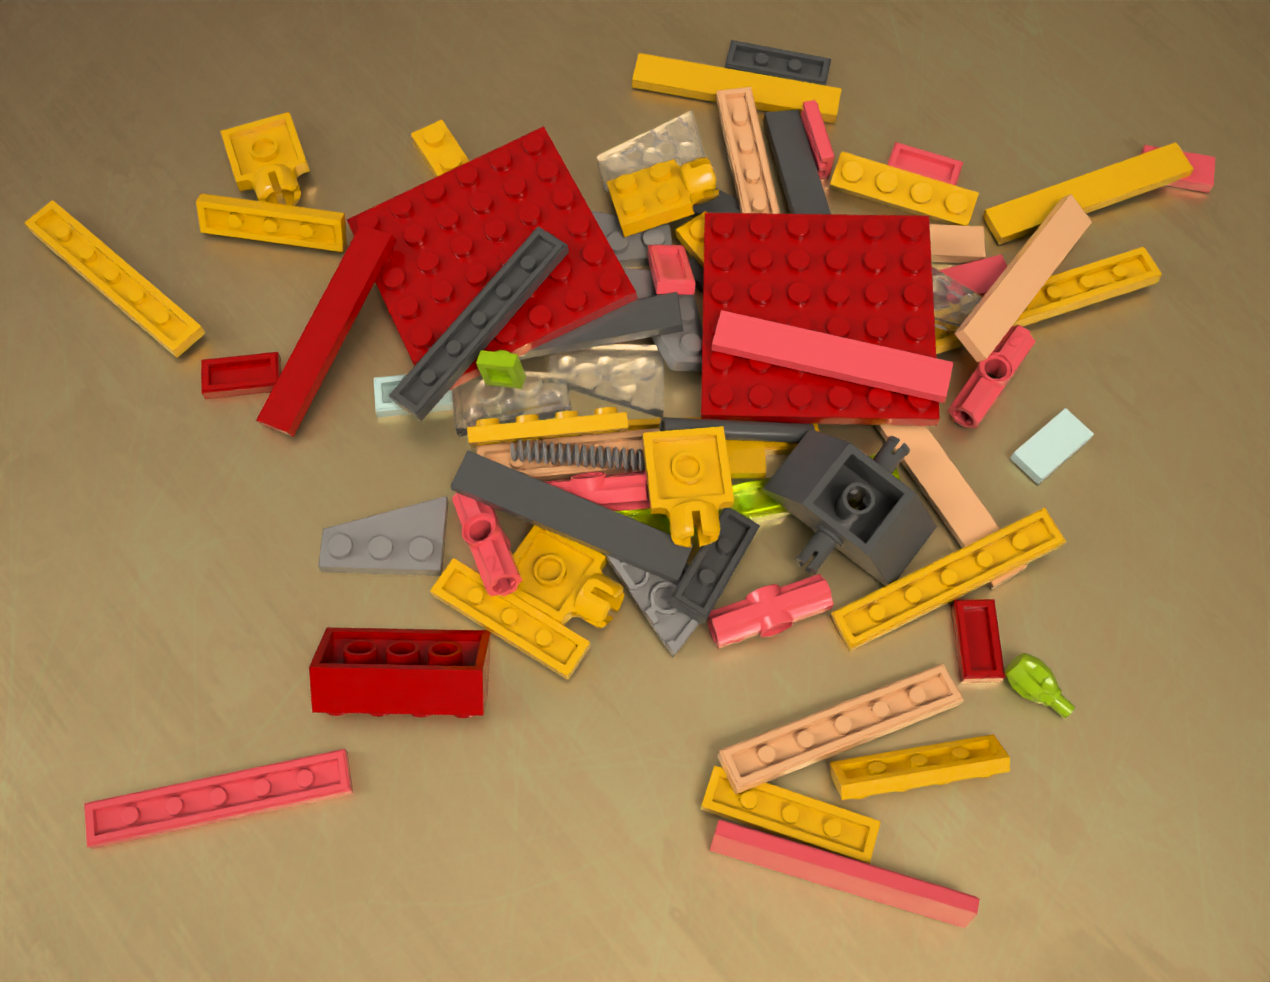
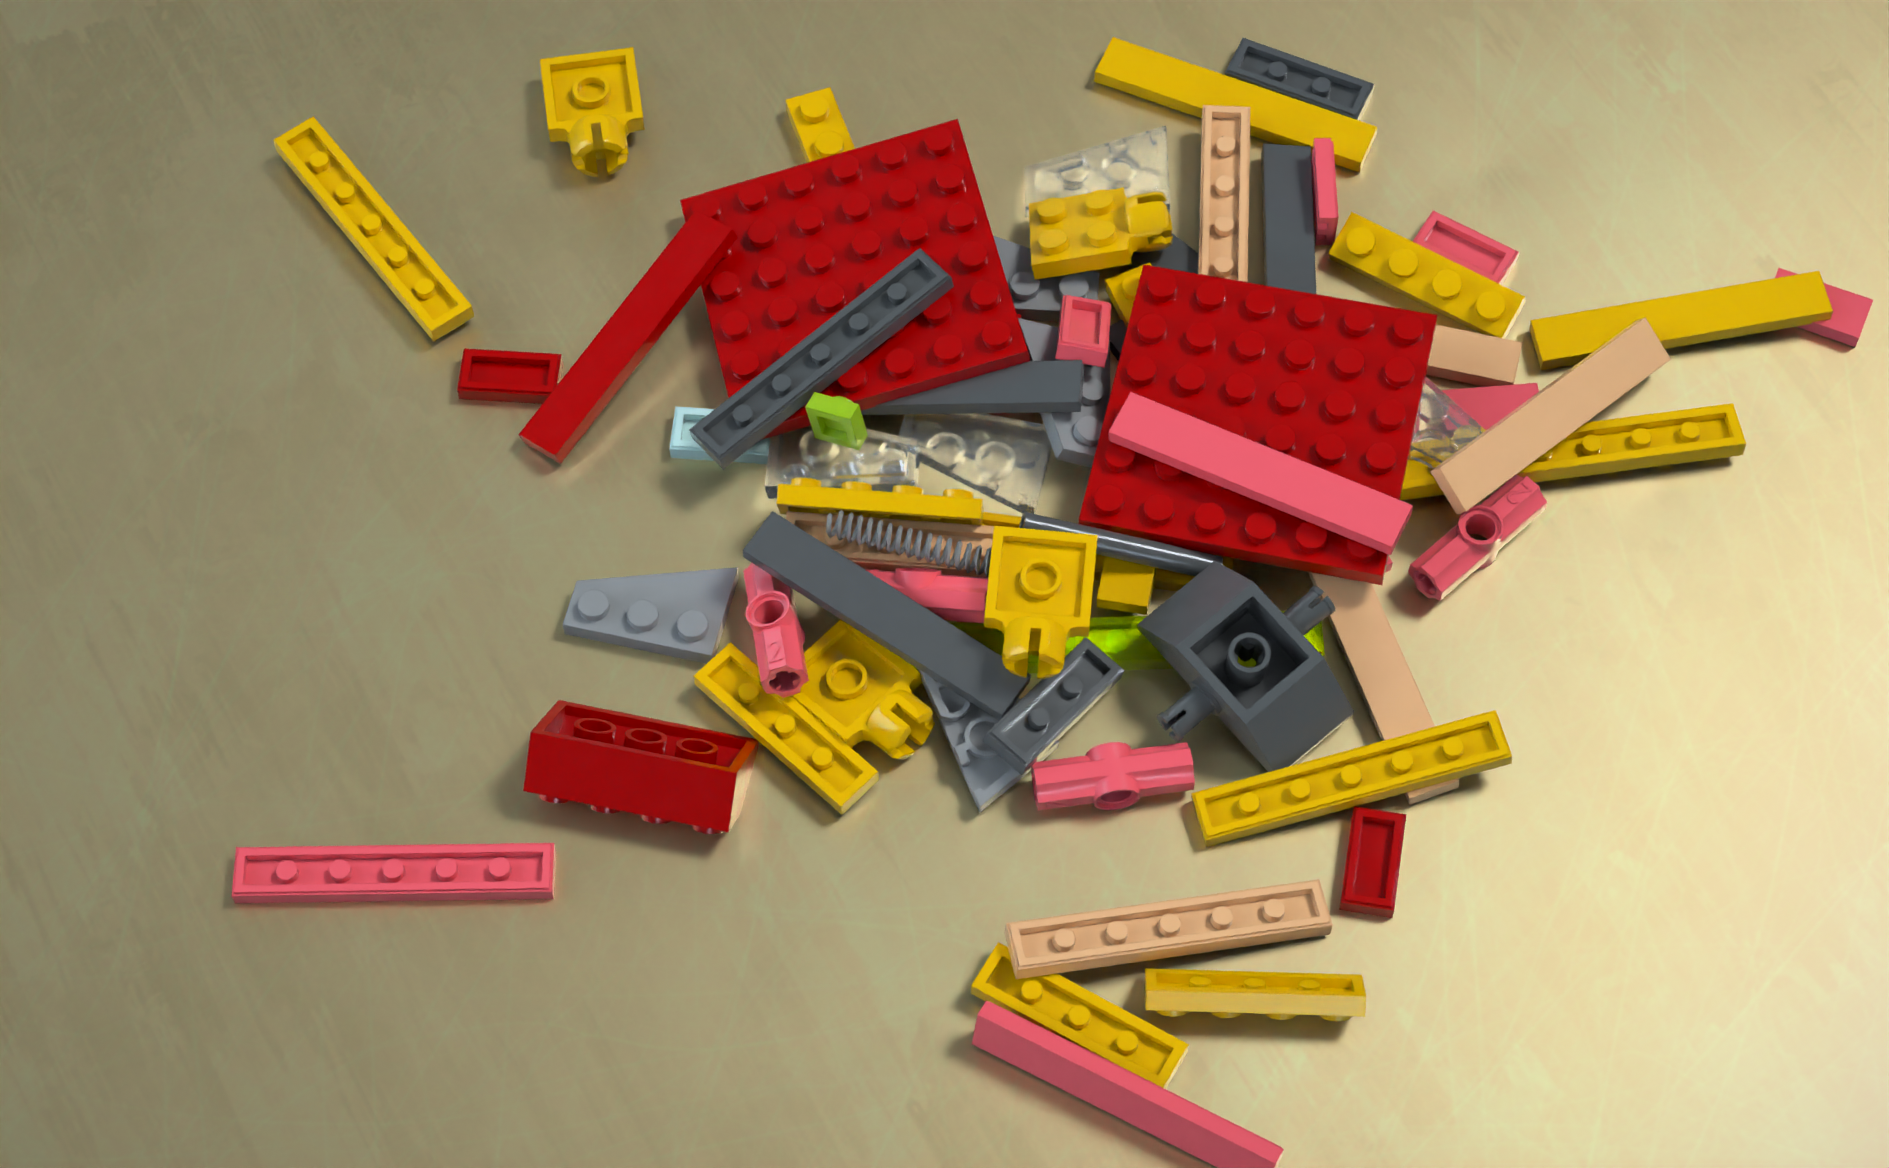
camera: 15 degrees right, 5 degrees down
yellow plate [196,193,347,252] -> none
lime piece [1005,653,1075,718] -> none
light aqua tile [1010,408,1094,485] -> none

